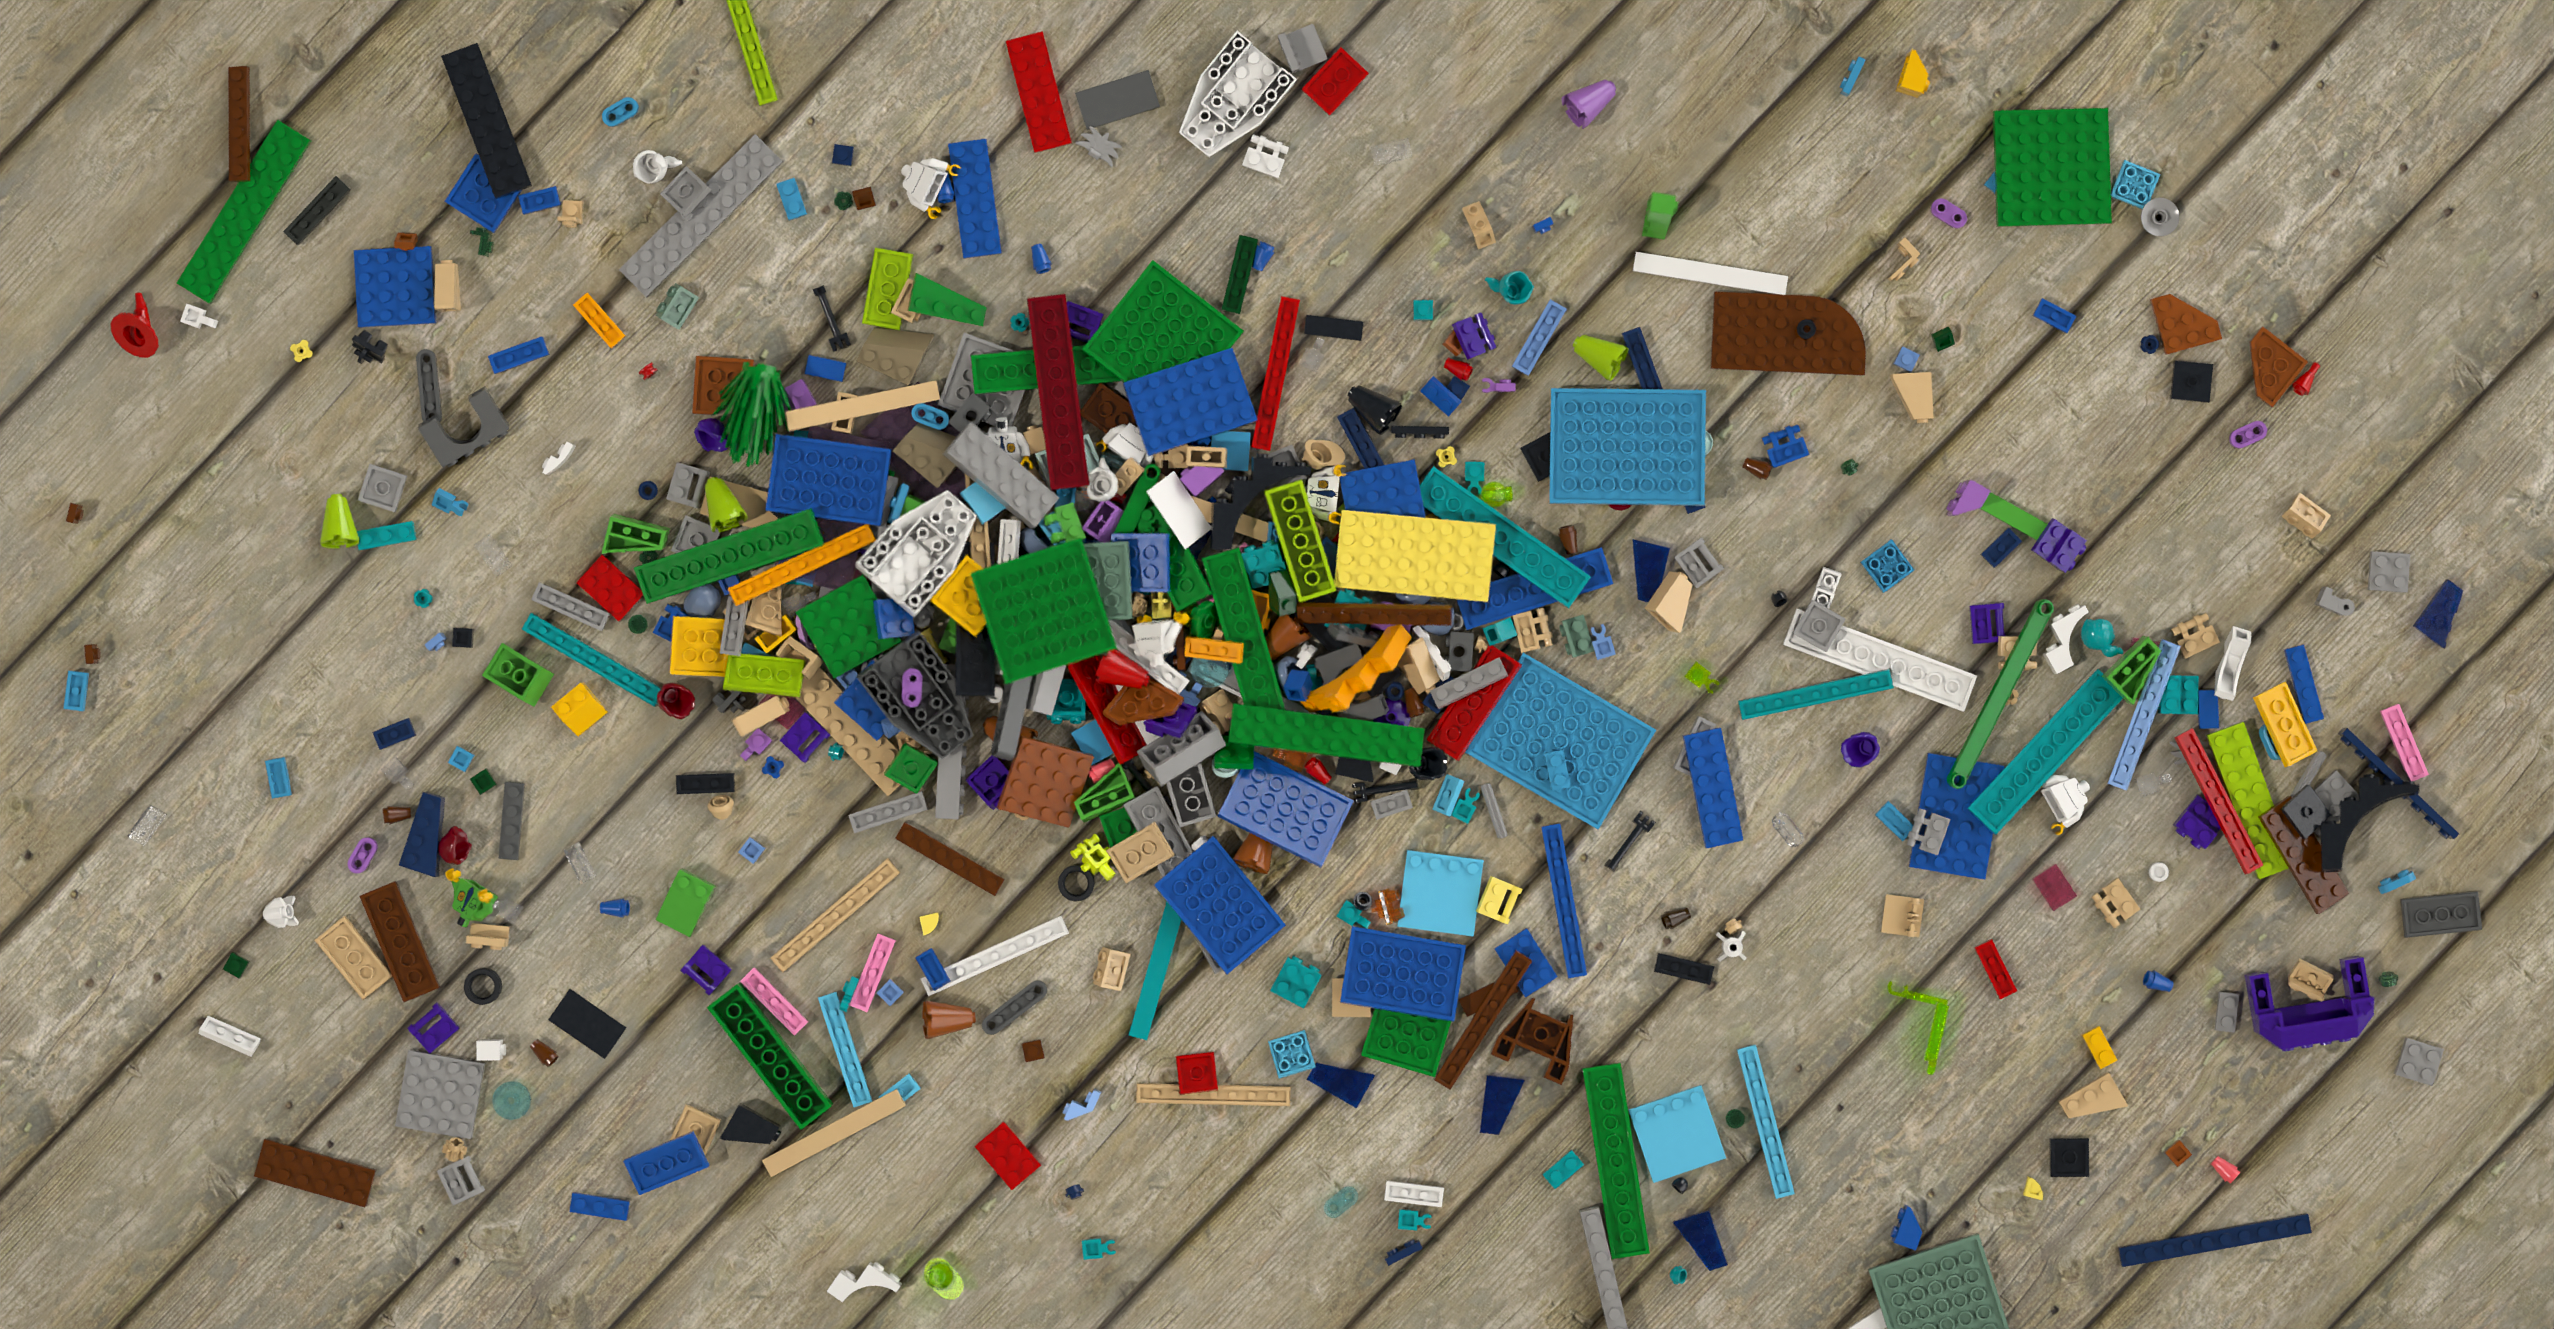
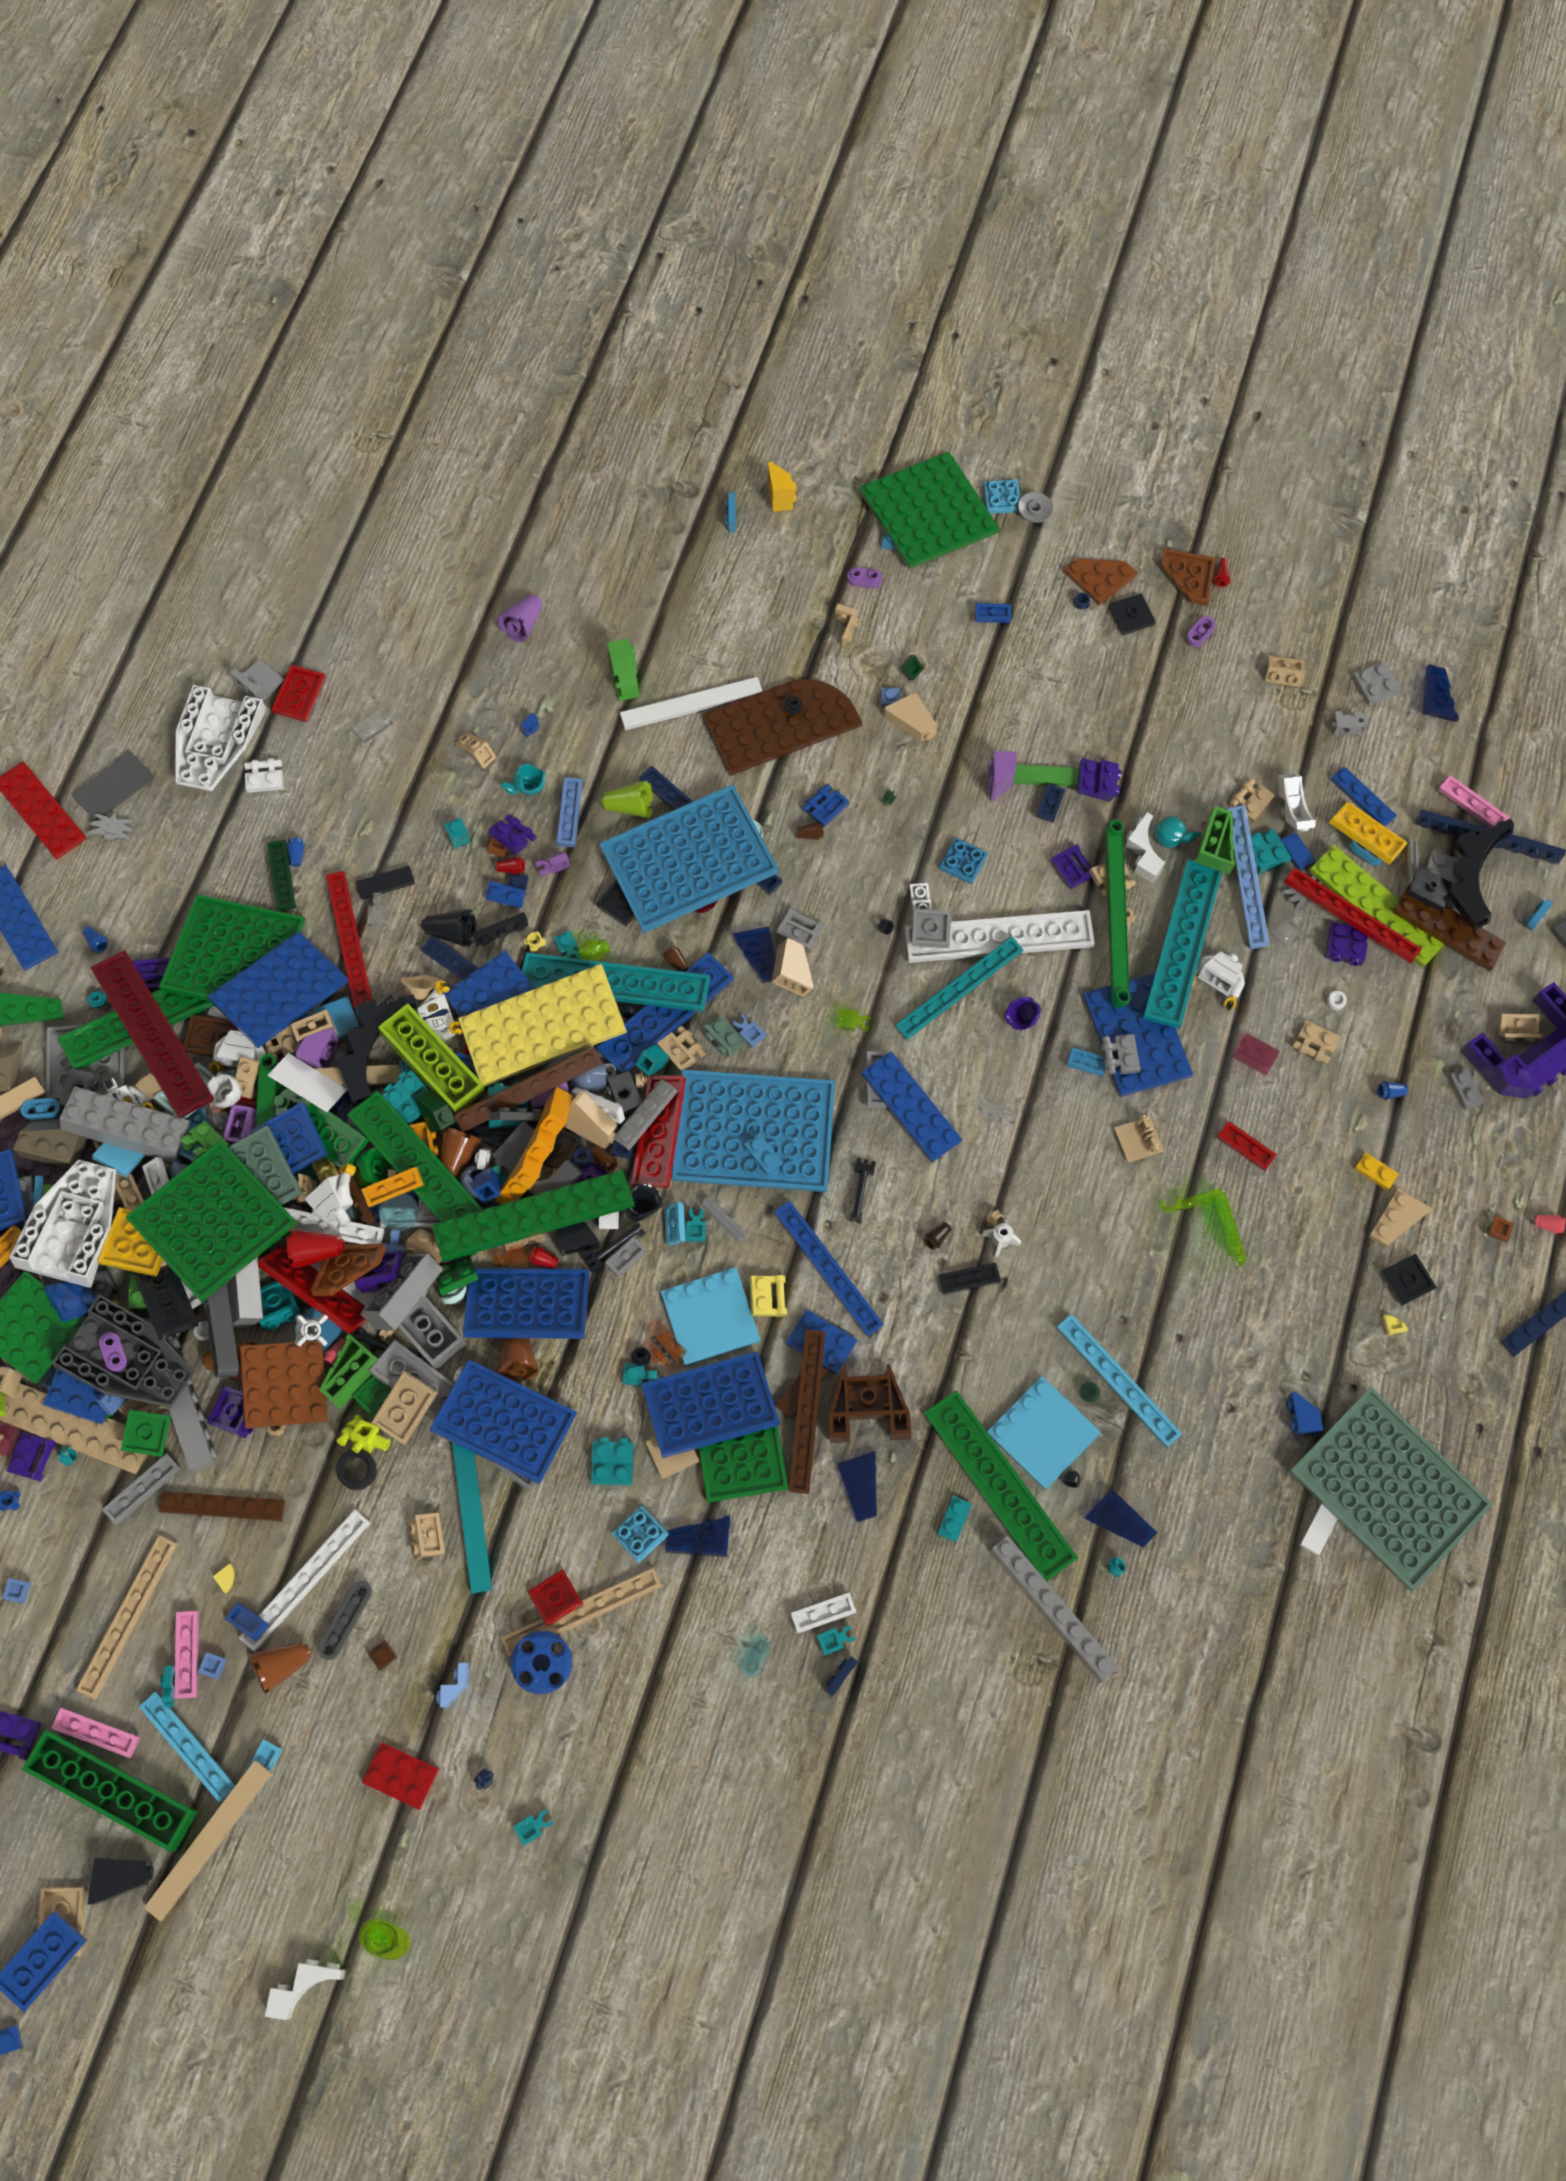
camera: 20 degrees left, 20 degrees down
none -> white brick [295,1314,328,1347]
none -> blue piece [511,1630,572,1694]

